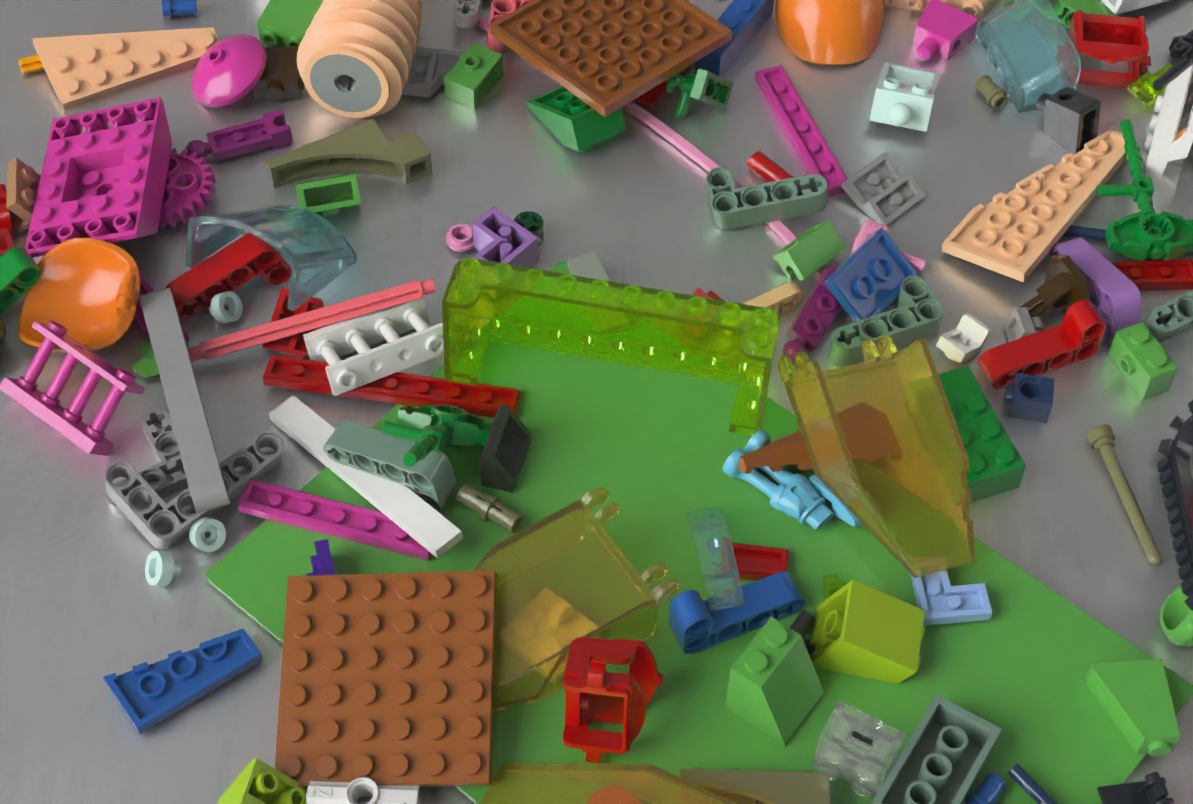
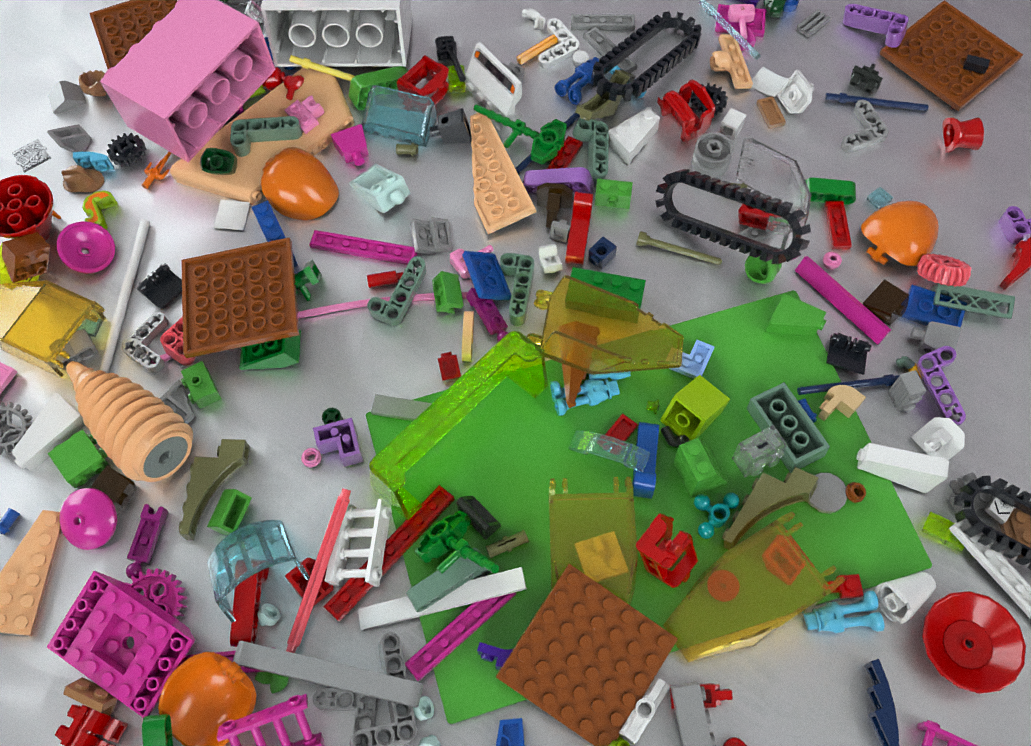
camera: 55 degrees left, 10 degrees up
none -> teal piece [694,493,740,539]

